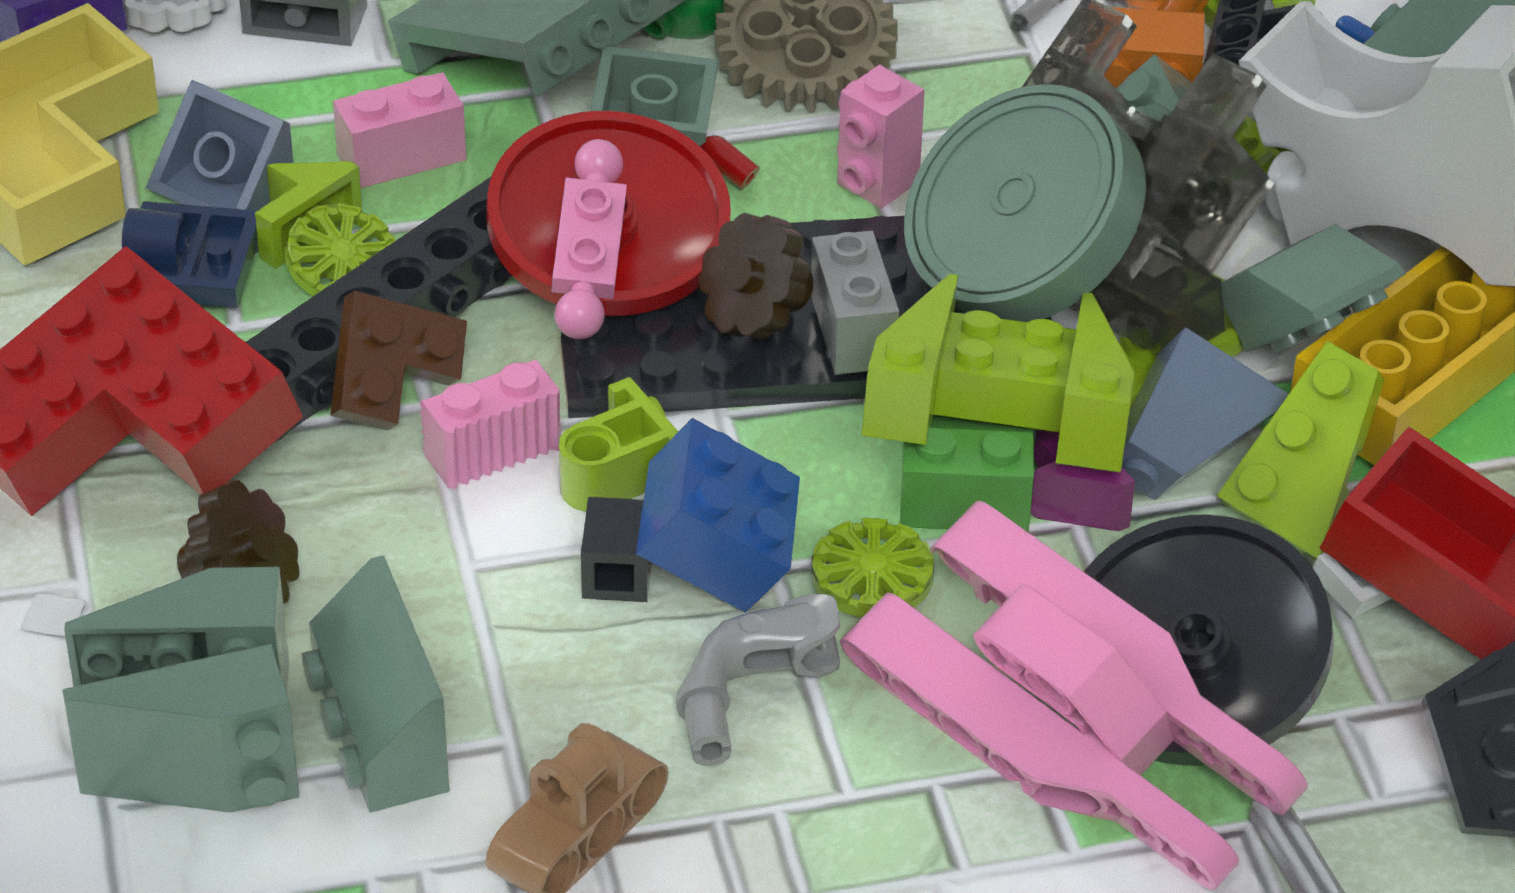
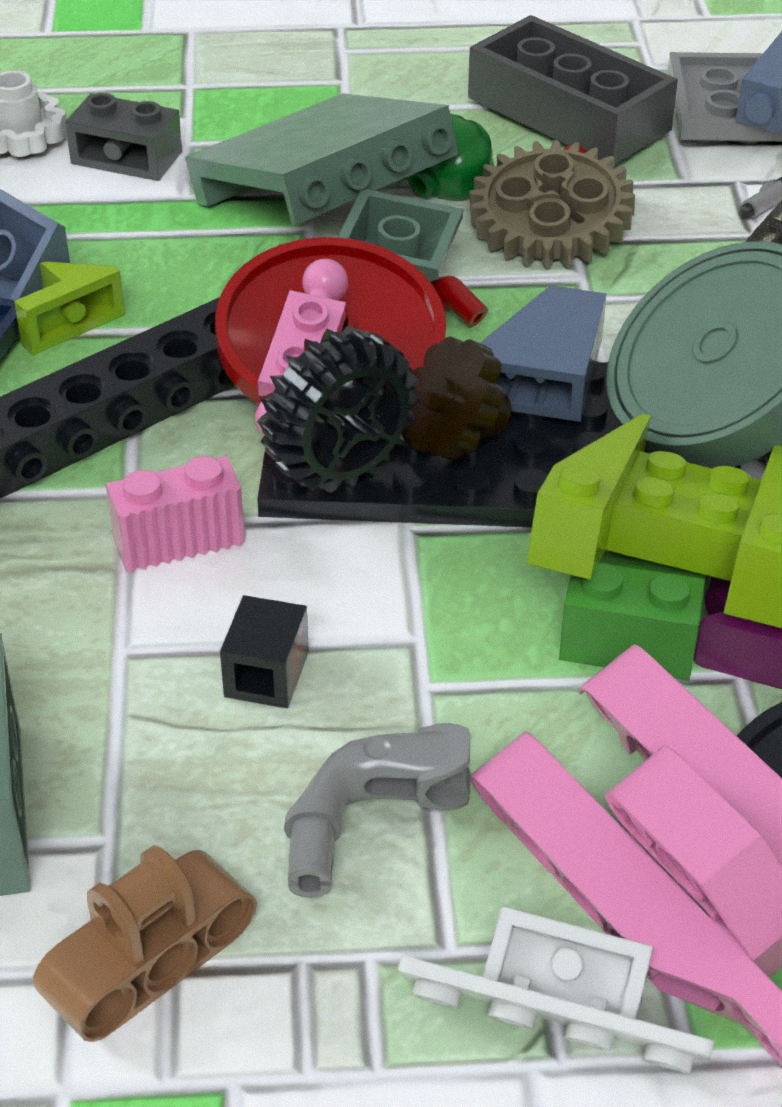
camera: 10 degrees right, 0 degrees up
lime wheel [285,203,396,296] -> none
reddish brown plate [330,291,467,430] -> none
bright pink brick [333,72,466,188] -> none
lime pin [559,377,678,511] -> none
blue brick [636,417,800,613] -> none
light grey brick [811,230,899,375] -> none
lime wheel [811,517,934,617] -> none
bright pink brick [837,65,925,209] -> none
none -> black gear [257,326,420,493]
none -> white bracket [397,906,714,1073]
none -> sand blue slope [480,285,607,422]

